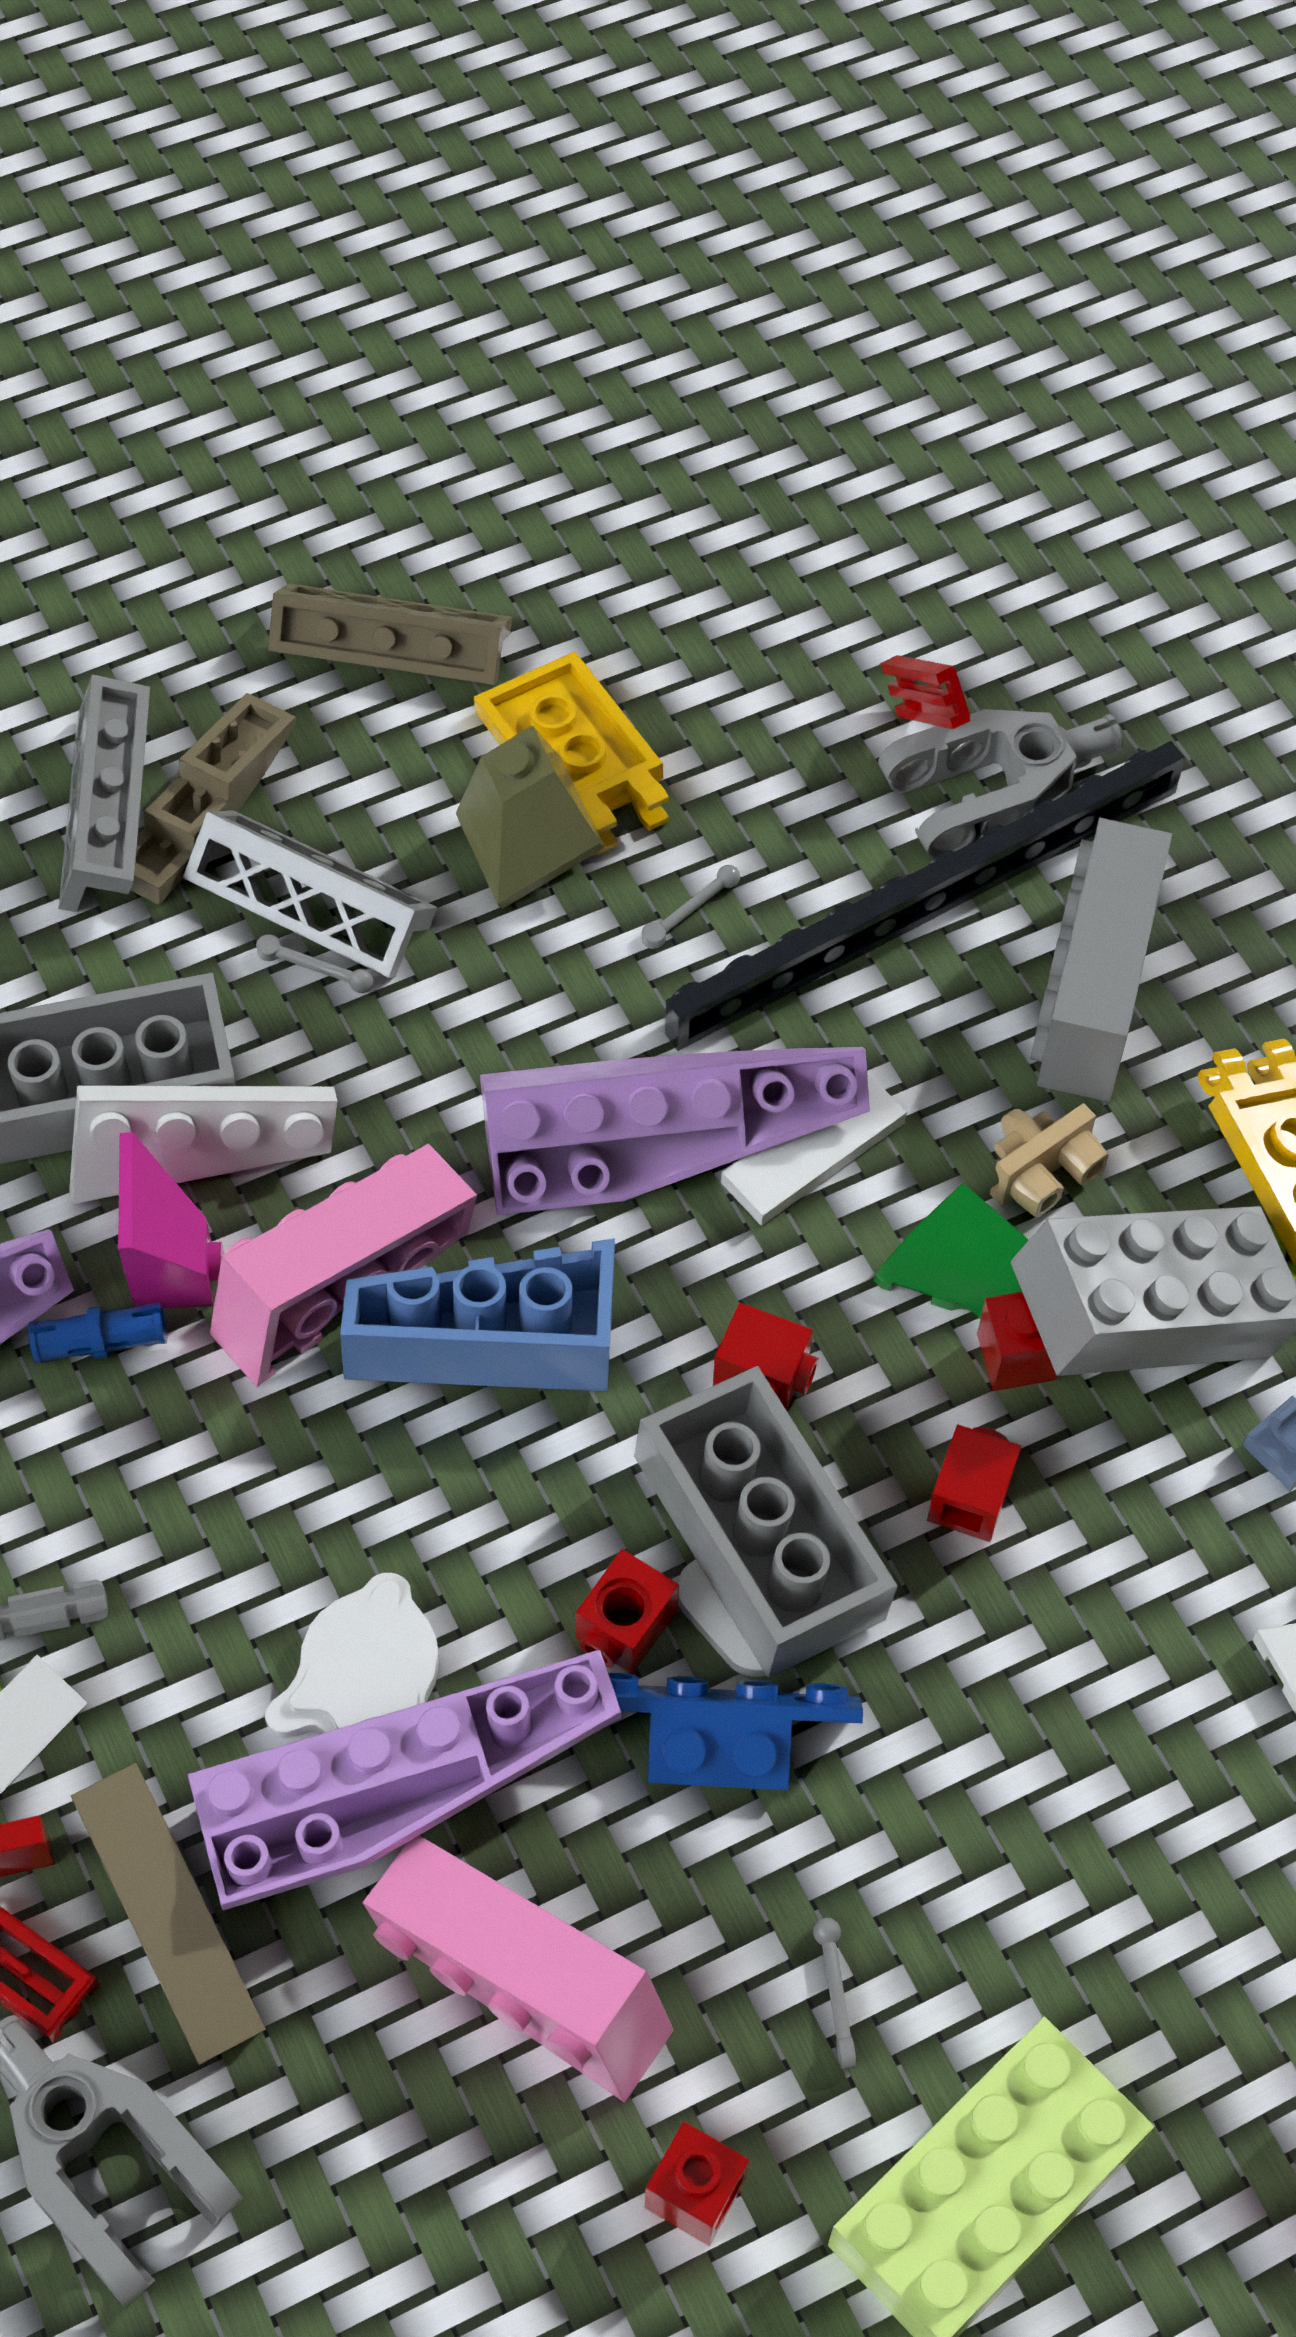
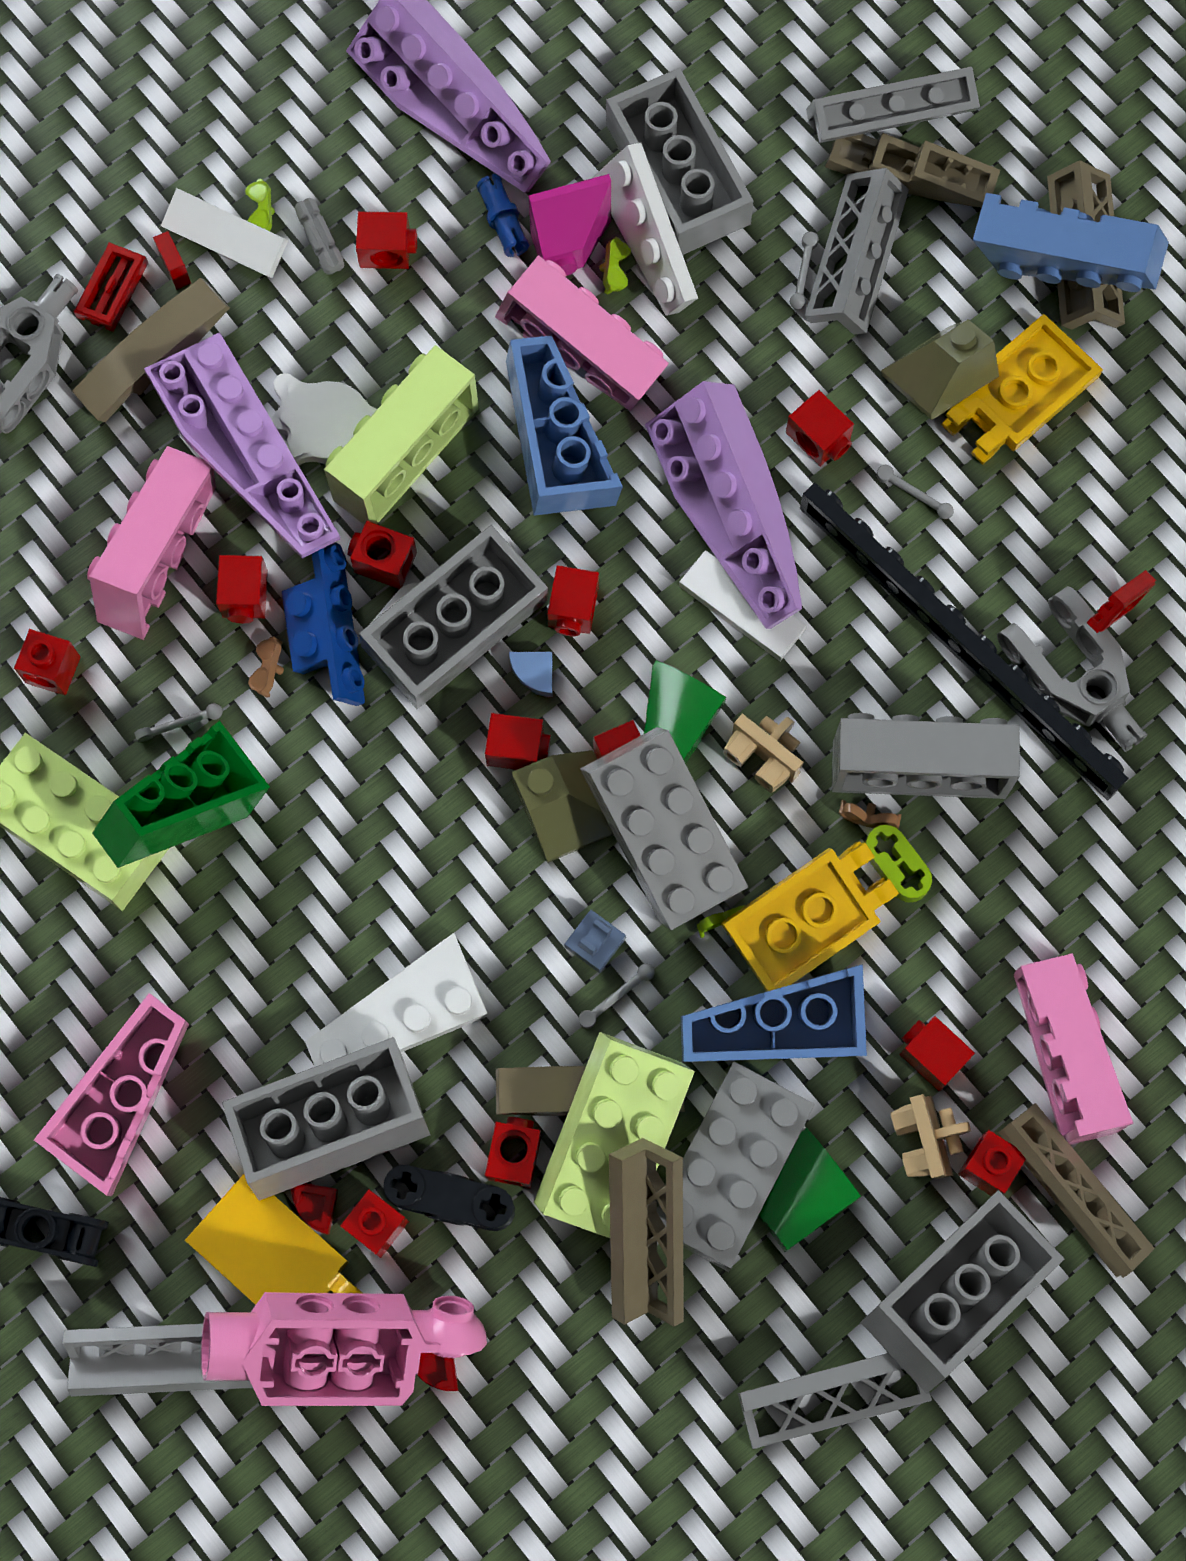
camera: 80 degrees right, 15 degrees up
none -> green wedge [92,720,270,868]
none -> red brick [216,555,268,624]
none -> medium nougat piece [248,637,284,698]
none -> yellowish green brick [324,345,479,525]
none -> red brick [356,211,417,269]
none -> light blue tile [509,652,553,697]
none -> olive slope [512,750,614,863]
none -> lime piece [599,237,631,295]
none -> red brick [786,390,854,467]
none -> medium nougat piece [839,800,901,828]
none -> lime beam [865,825,932,903]
none -> medium blue wedge [973,193,1169,292]

